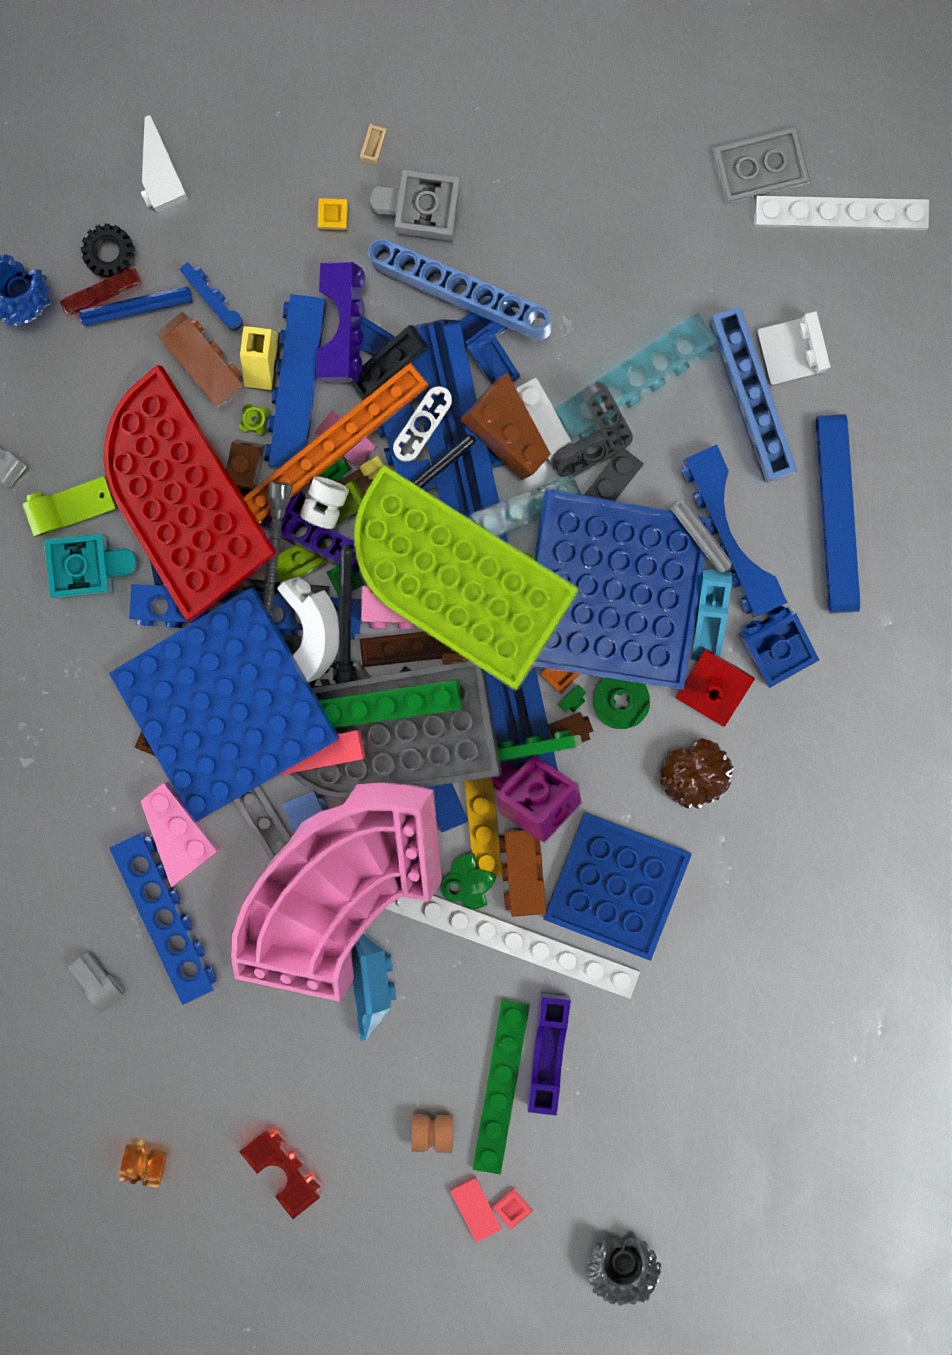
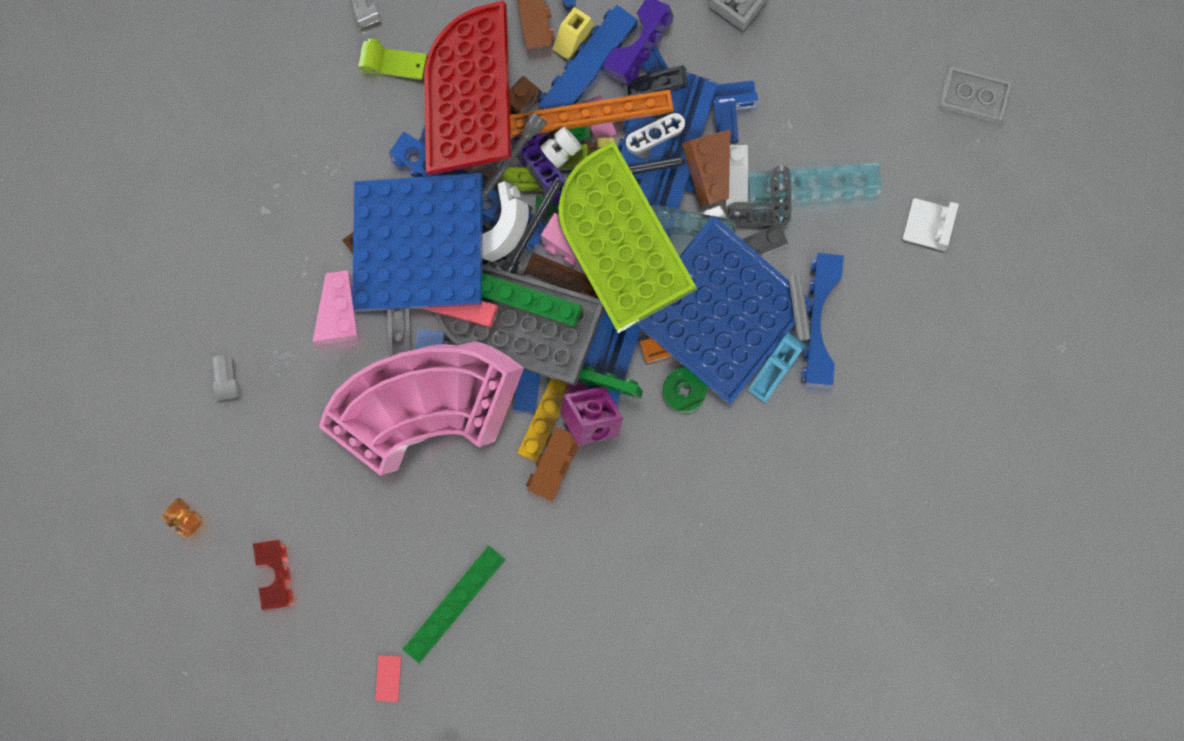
camera: 30 degrees right, 10 degrees down
teal brick [44,534,138,599] -> none
blue brick [109,832,218,1005] -> none
lime plate [239,404,270,435] -> none
dark azure wedge [351,931,396,1041] -> none
medium blue beam [368,239,553,340] -> none
white plate [385,895,640,999] -> none
nougat wheel [412,1114,453,1153] -> none
green plate [440,853,496,909] -> none
coral tile [493,1187,533,1229] -> none
dark purple arch [527,993,571,1116] -> none
blue plate [543,812,692,961] -> none
reddish brown brick [548,712,594,751] -> none
green plate [557,684,586,713] -> none
reddish brown hair [660,738,734,809] -> none
red tile [675,648,755,728] -> none
medium blue brick [710,306,797,483] -> none
blue plate [739,606,819,688] -> none
white plate [755,196,929,230] -> none
blue beam [816,414,860,614] -> none

